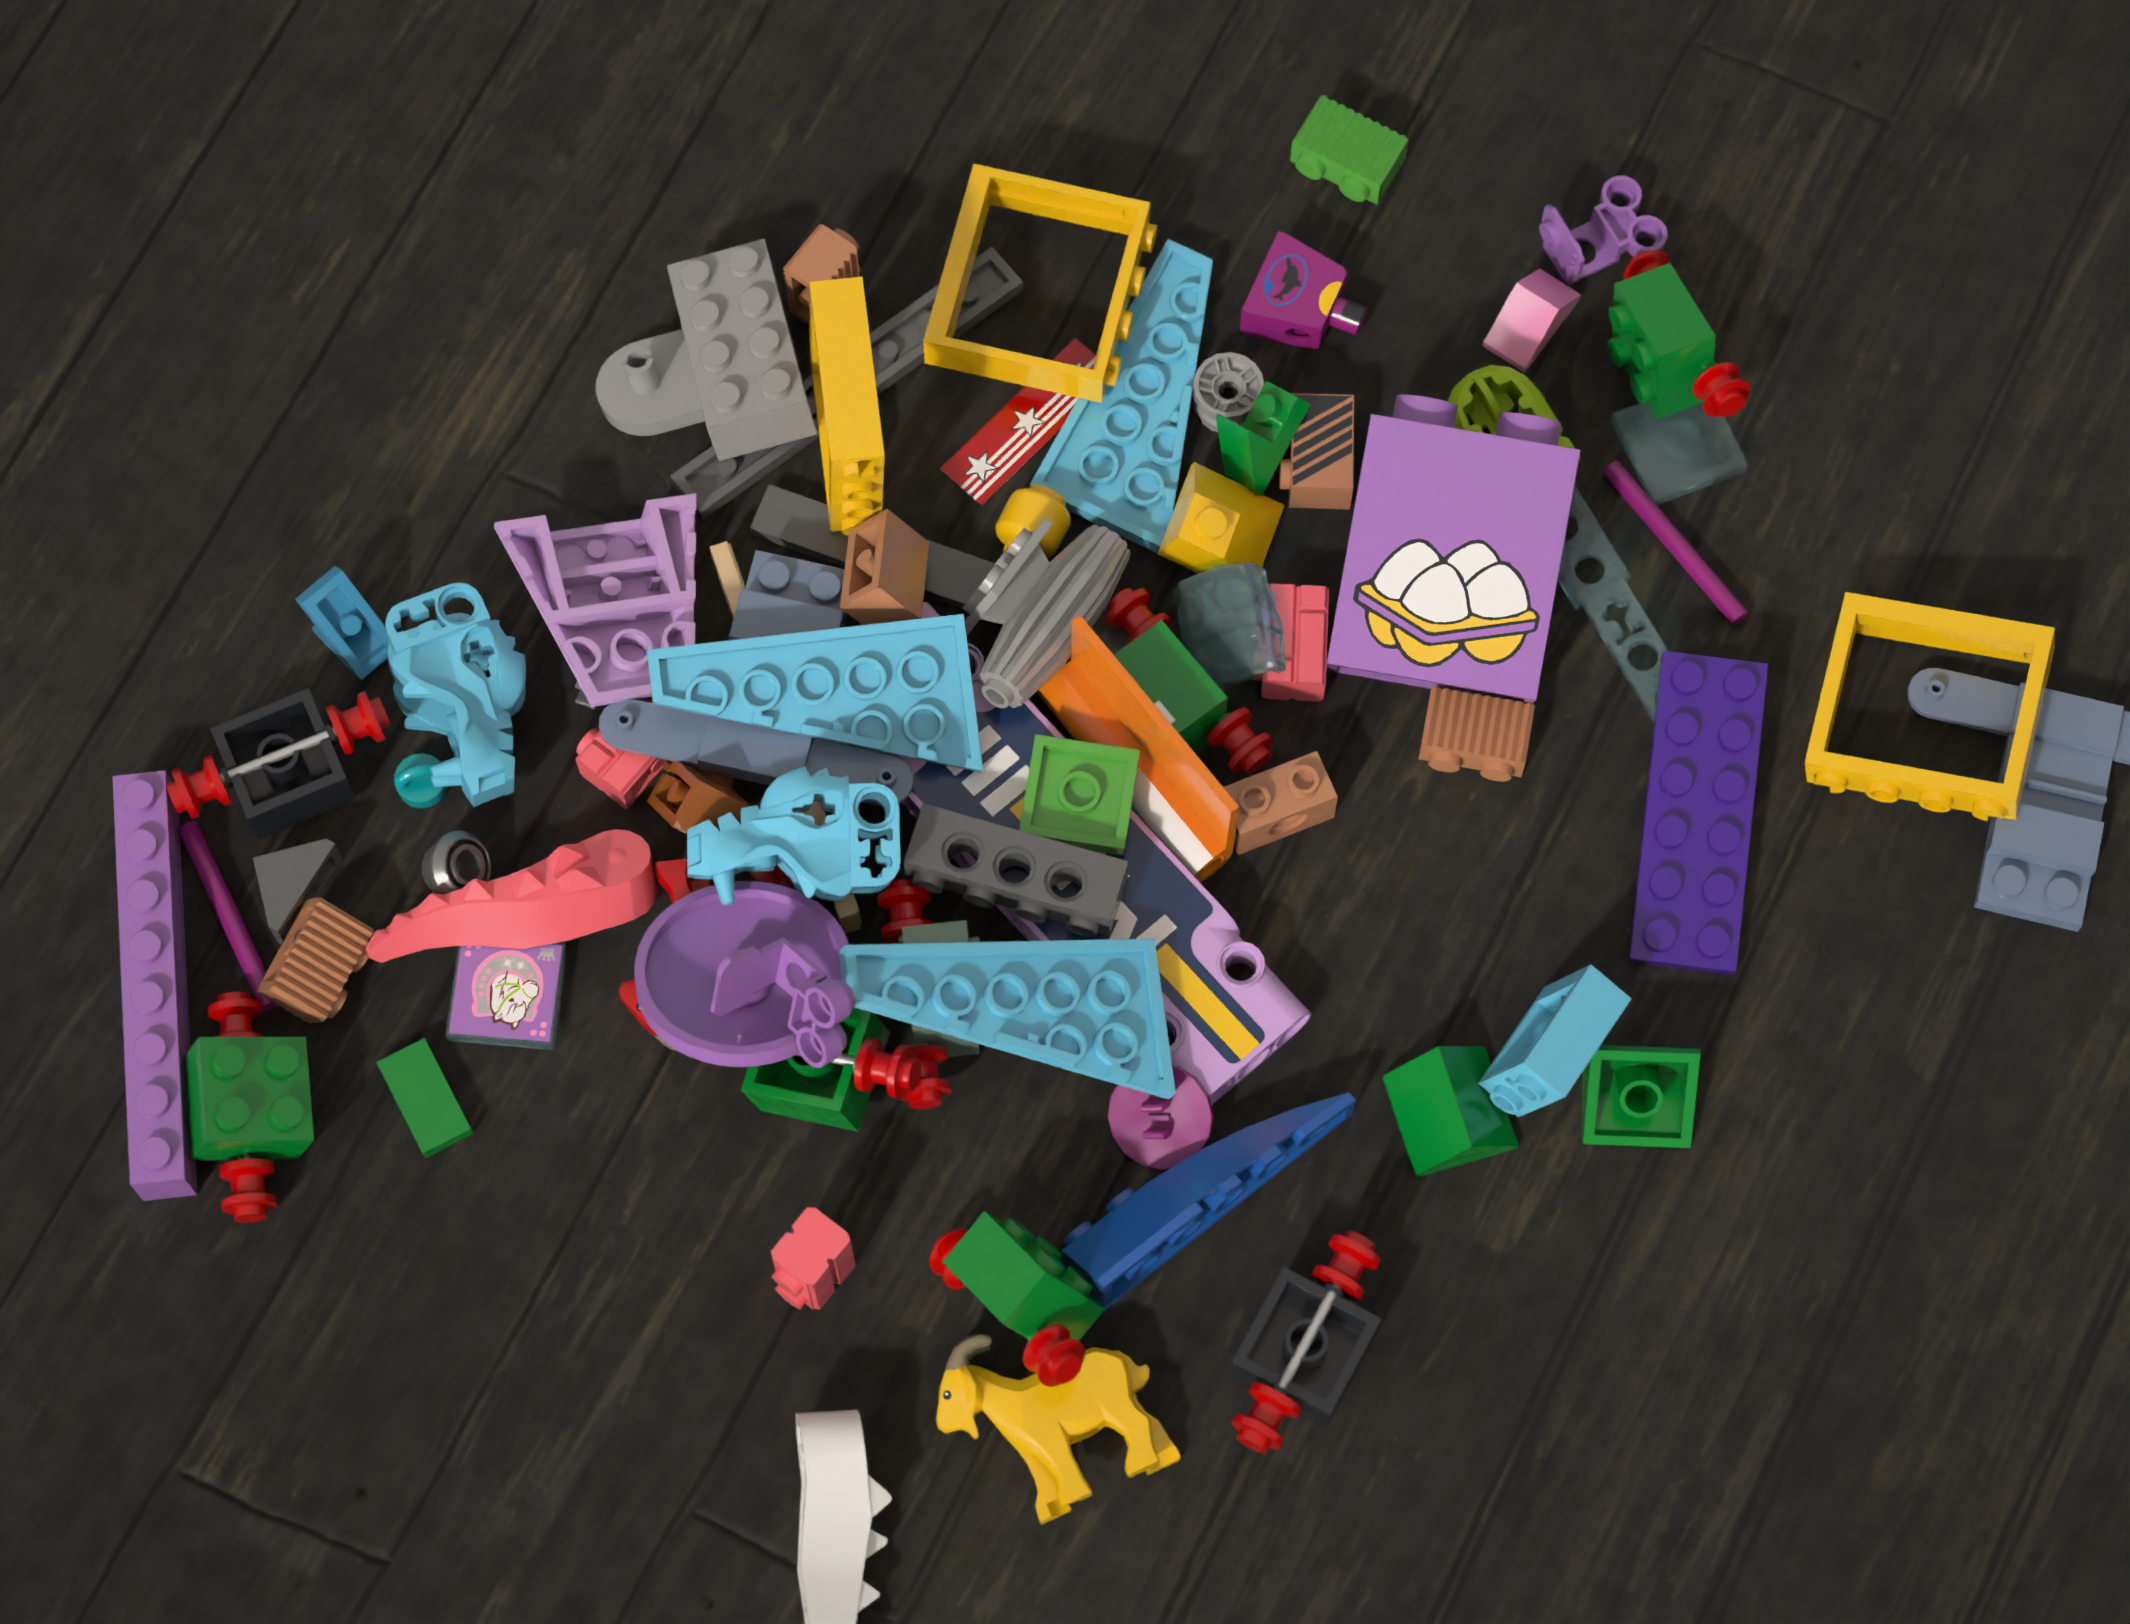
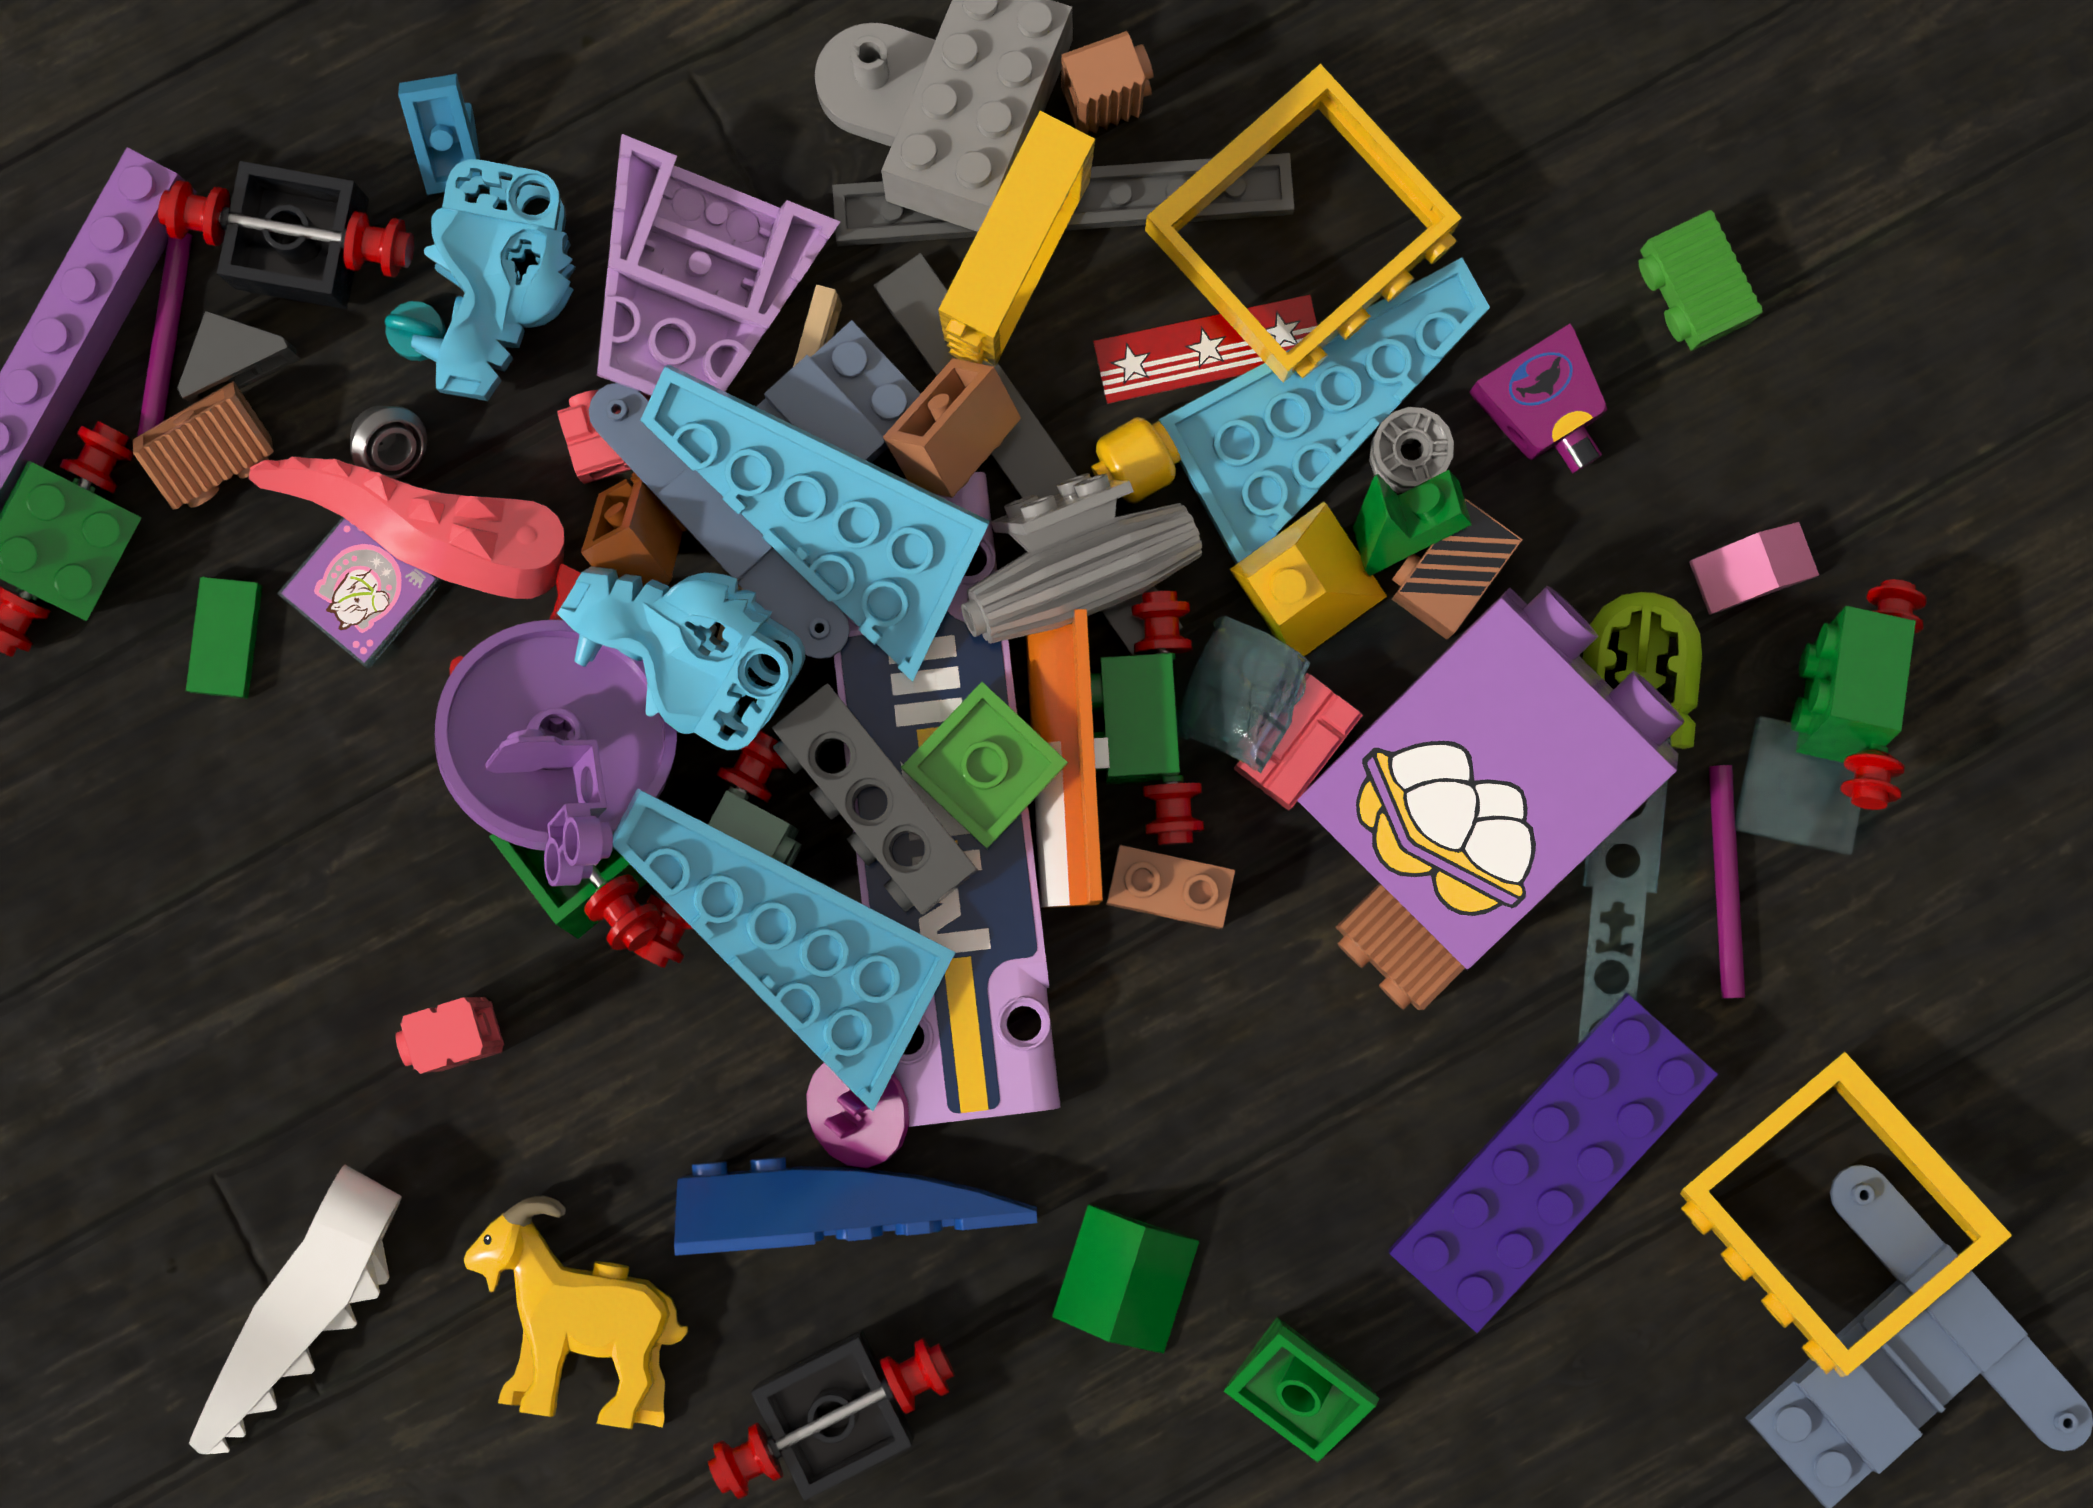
camera: 35 degrees right, 15 degrees up
green brick [929,1211,1105,1387] -> none
medium azure window [1478,964,1632,1117] -> none
medium lavender piece [1539,176,1667,286] -> none

